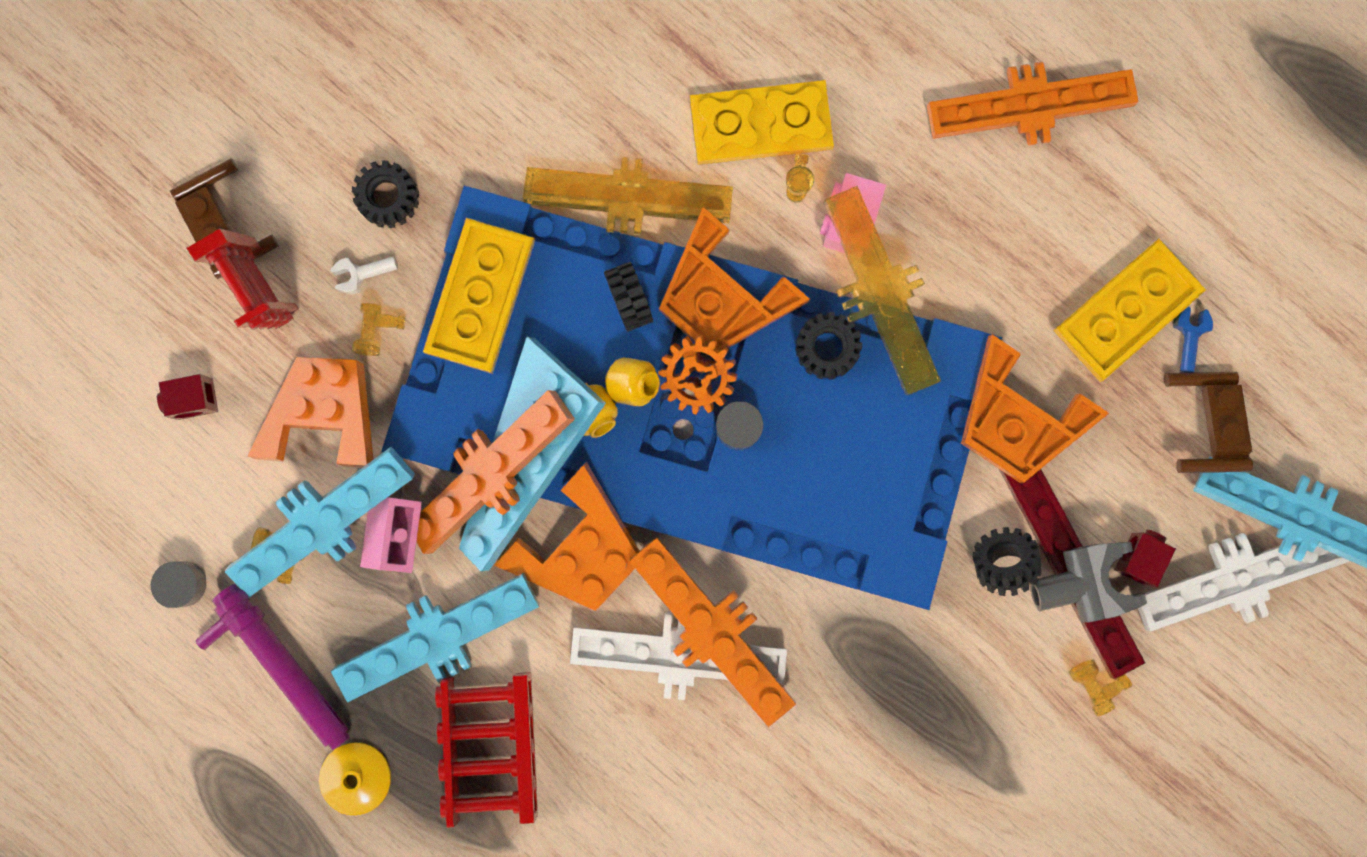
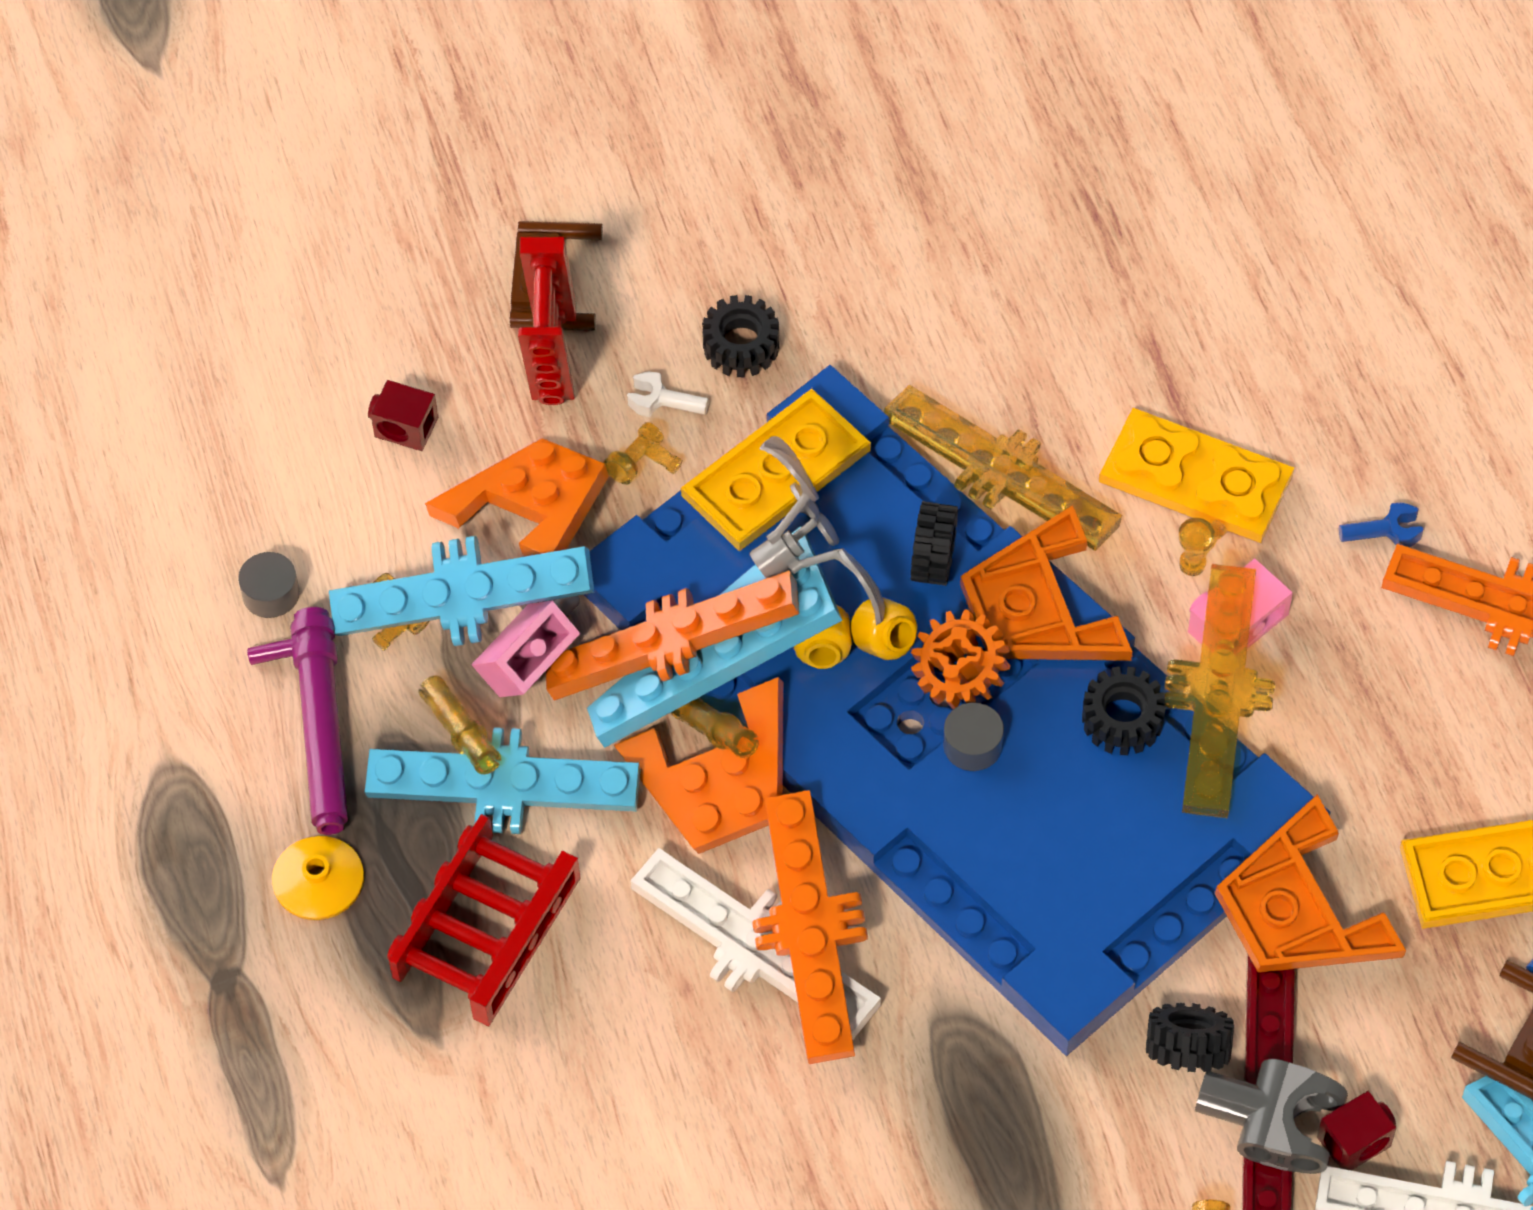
camera: 30 degrees right, 25 degrees down
none -> clear yellow pin [418,675,501,775]
none -> clear yellow pin [671,699,759,758]
none -> light grey plant [750,436,885,626]
none -> blue bar [1338,503,1423,548]

